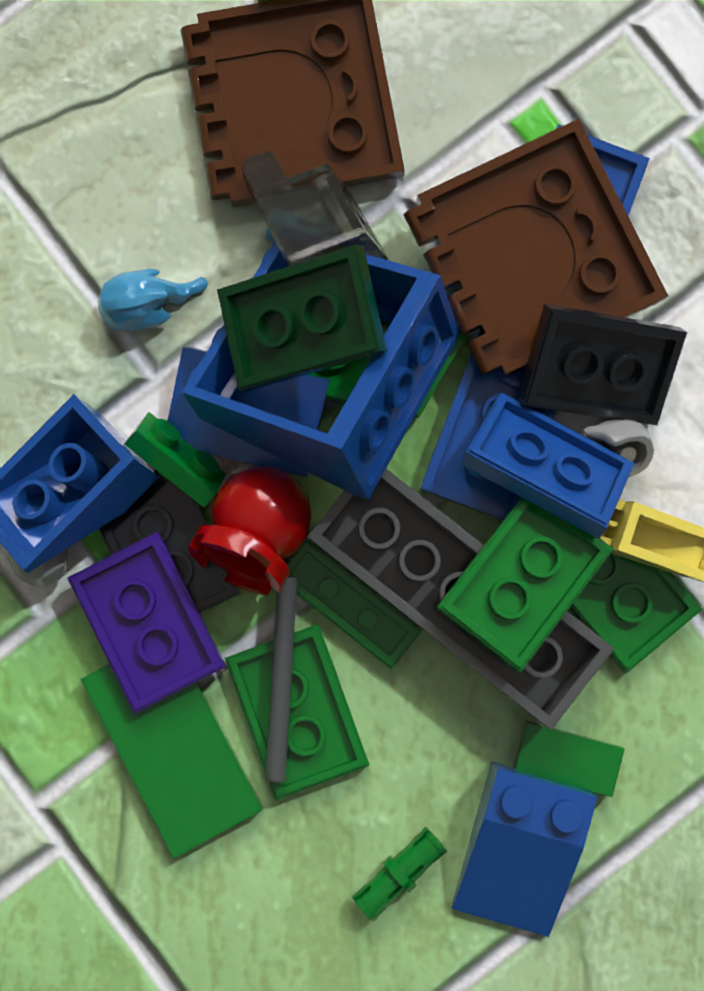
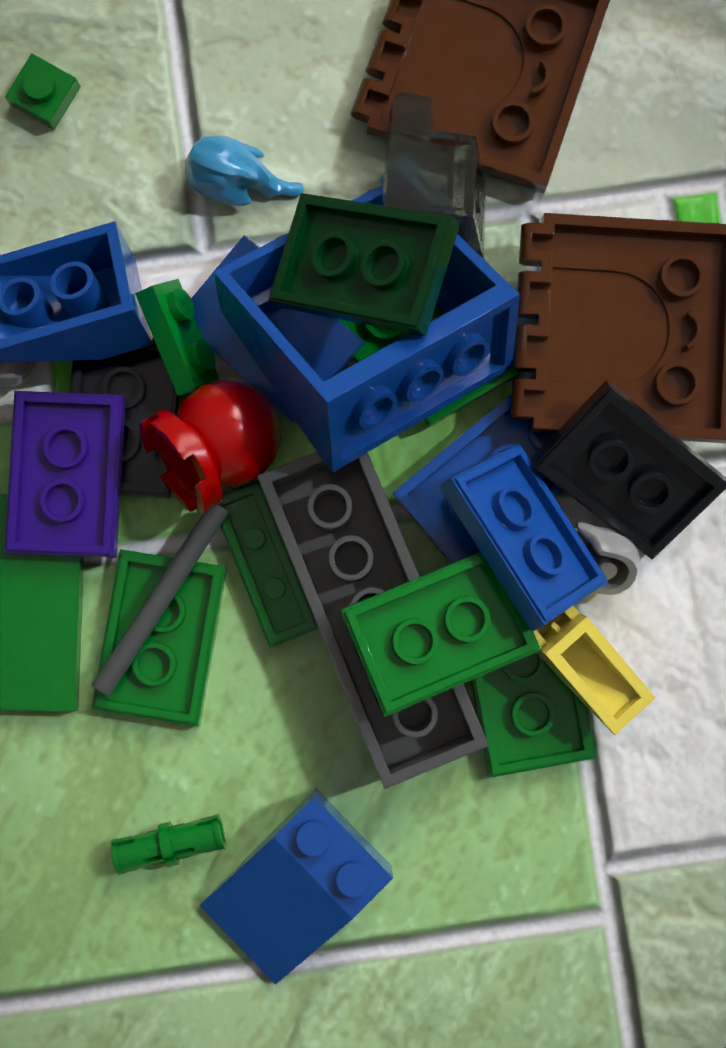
camera: 30 degrees right, 0 degrees up
green tile [513,721,625,797] -> none

